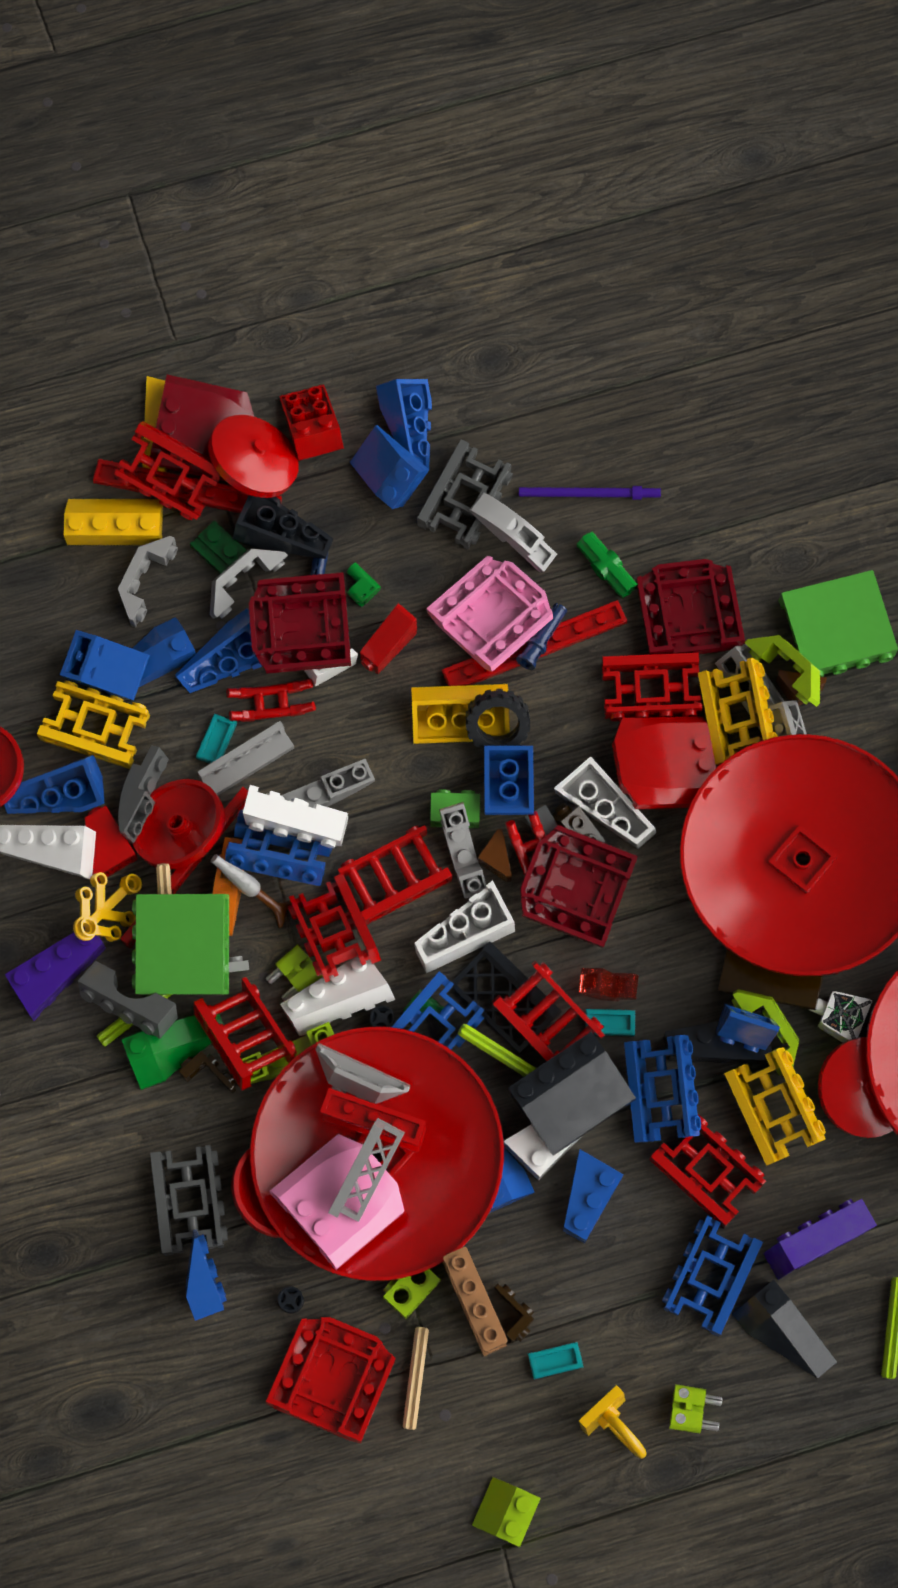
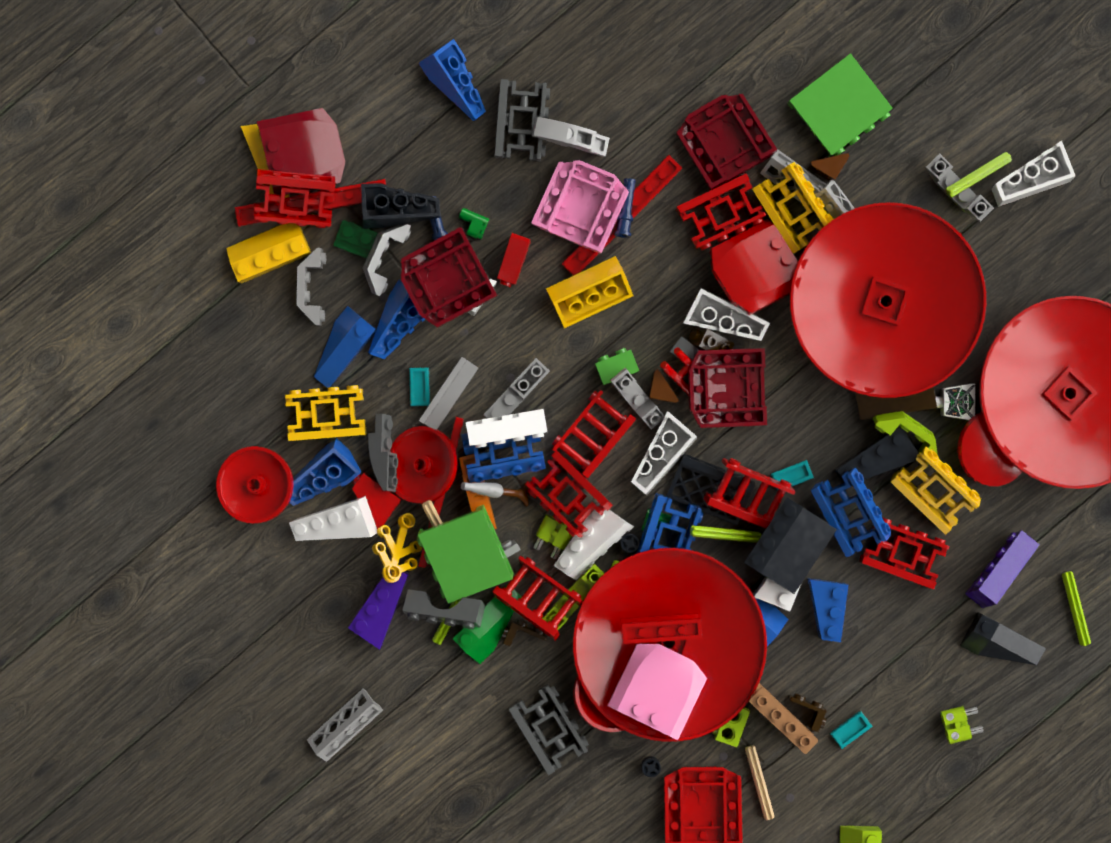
camera: 25 degrees left, 15 degrees up
blue slope [60,630,150,701] -> none
blue slope [185,1229,227,1321] -> none
red dish [208,415,299,498] -> none
red piece [226,679,316,722] -> none
red slope [279,384,344,461] -> none
light grey wedge [316,1043,410,1104] -> none
light grey fence [328,1118,405,1222] -> none
blue slope [350,425,429,509] -> none
black tyre [465,689,531,751] -> none
blue slope [484,746,534,815] -> none
dark purple bar [519,486,661,500] -> none
green piece [576,531,638,599] -> none
clear red brick [578,968,639,1002] -> none
yellow tile [579,1385,647,1459] -> none
blue fence [662,1215,763,1337] -> none
blue slope [715,1004,780,1052] -> none
lime slope [745,635,820,707] -> none

